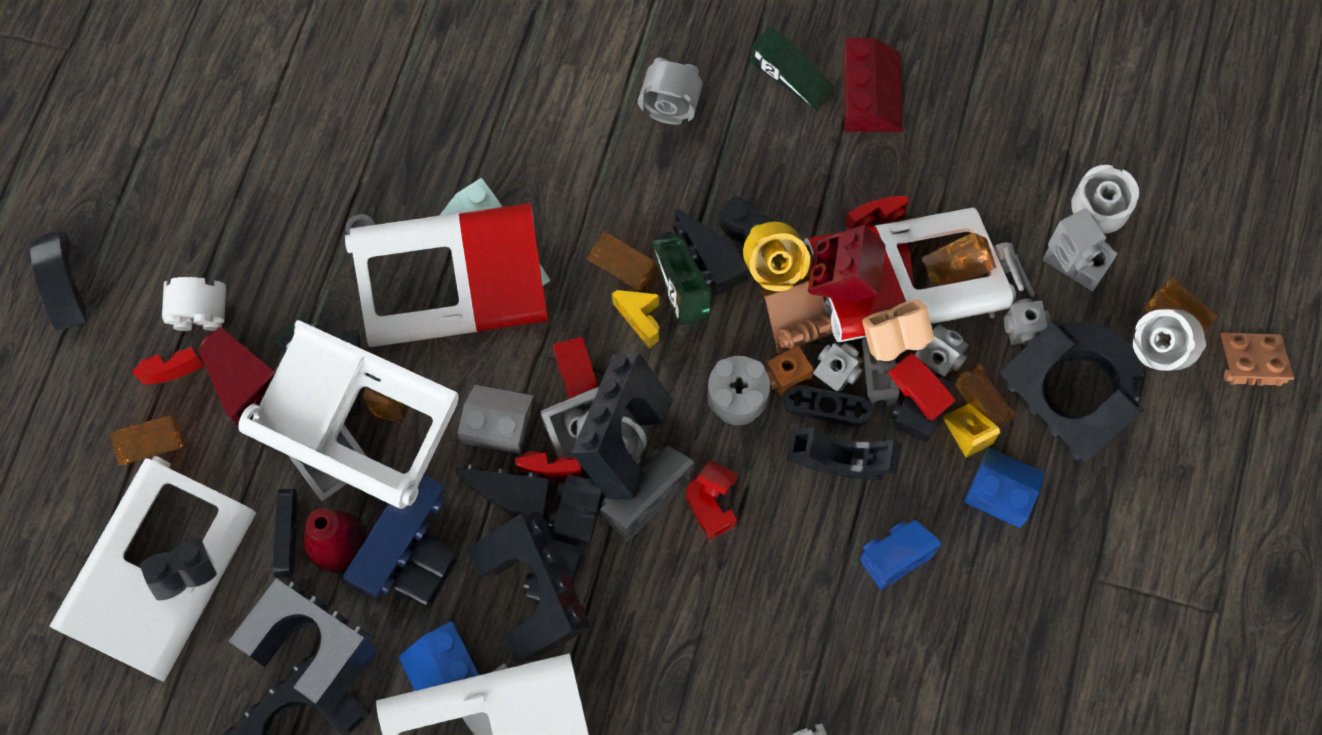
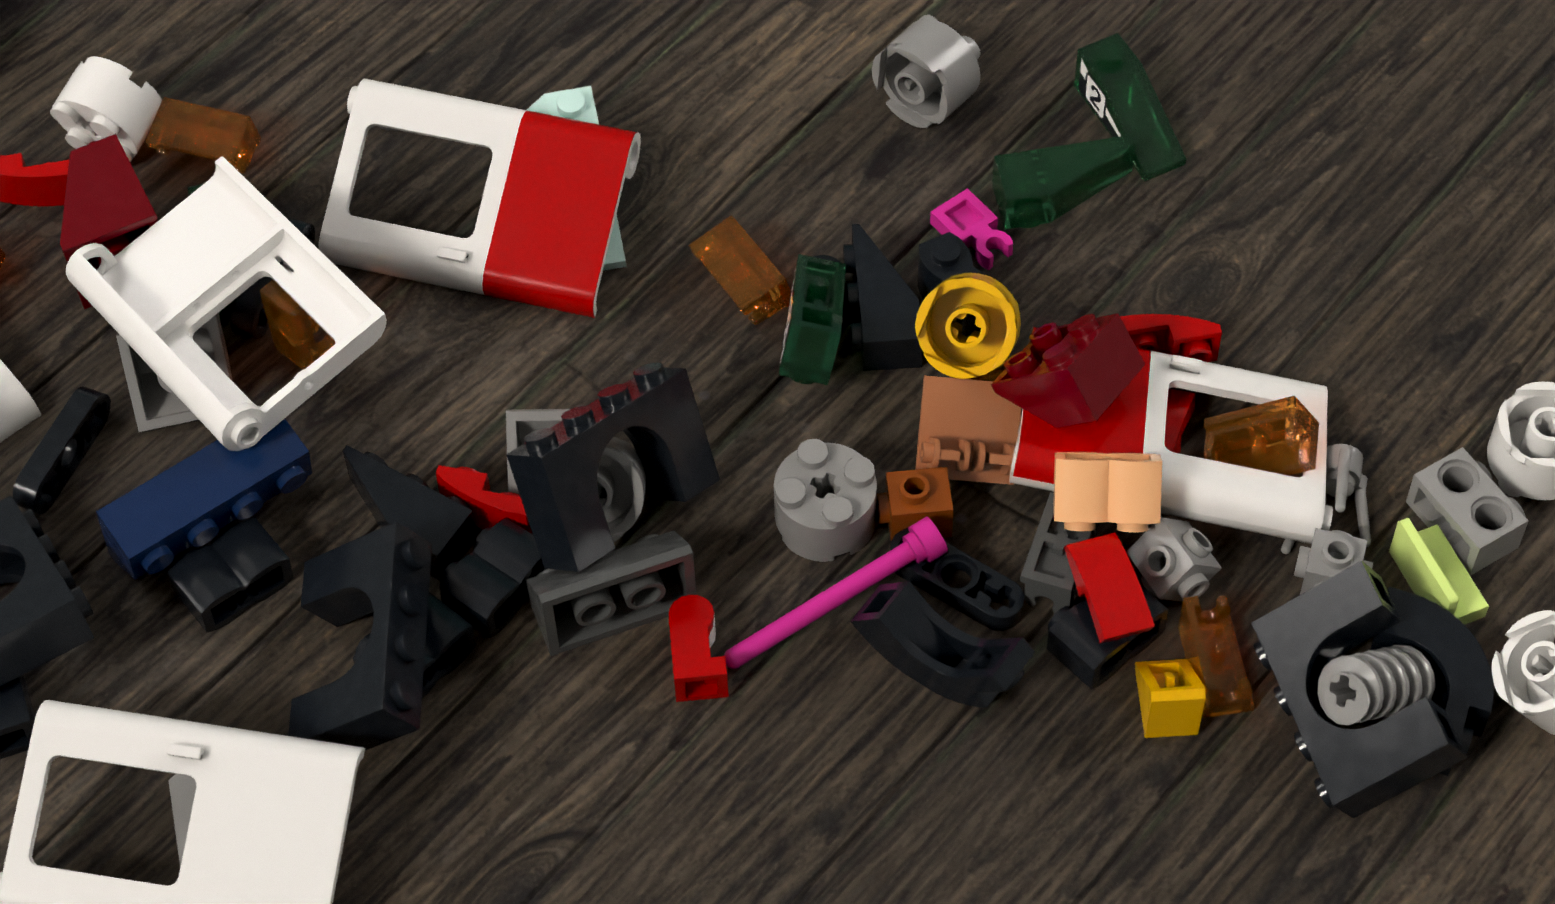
camera: 25 degrees right, 15 degrees down
dark red cone [303,509,367,572] -> none
blue slope [398,621,480,691] -> none
light grey slope [457,385,534,455] -> none
red slope [552,337,598,399] -> none
yellow slope [612,290,660,348] -> none
red slope [696,460,740,498] -> none
light grey brick [813,342,864,391] -> none
dark red slope [842,38,903,132] -> none
blue slope [860,520,941,590] -> none
blue slope [963,447,1045,528] -> none
light grey brick [1048,208,1106,274] -> none
none -> clear orange hinge [146,97,261,173]
none -> dark pink piece [723,516,948,669]
none -> dark pink plate [930,188,1013,270]
none -> clear green slope [992,134,1136,230]
none -> light grey piece [1318,645,1435,726]
none -> yellowish green panel [1389,518,1489,625]

